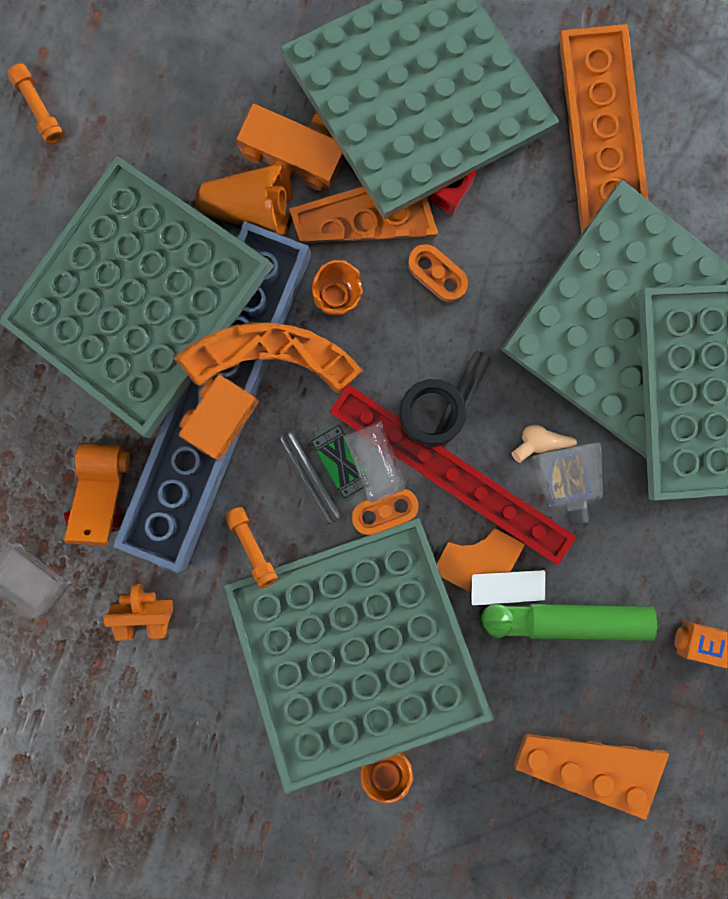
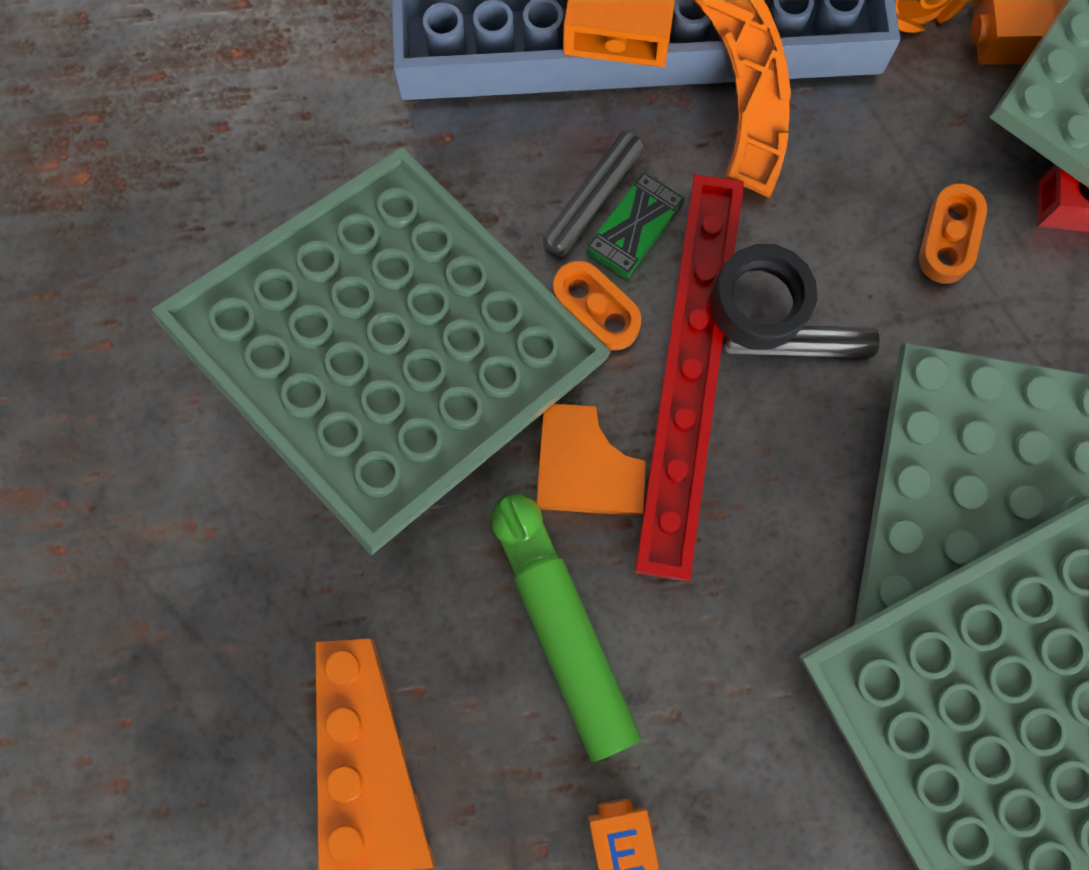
camera: 70 degrees right, 10 degrees down
orange hips [103,583,174,641] -> none
orange bar [224,507,278,589] -> none
orange wing [289,186,438,244] -> none
orange hair [311,260,363,316] -> none
clear piece [344,421,406,503] -> none
orange hair [360,753,413,804] -> none
white sticker [472,570,545,605] -> none
light nougat animal [512,424,577,463] -> none
clear torso [530,442,603,525] -> none

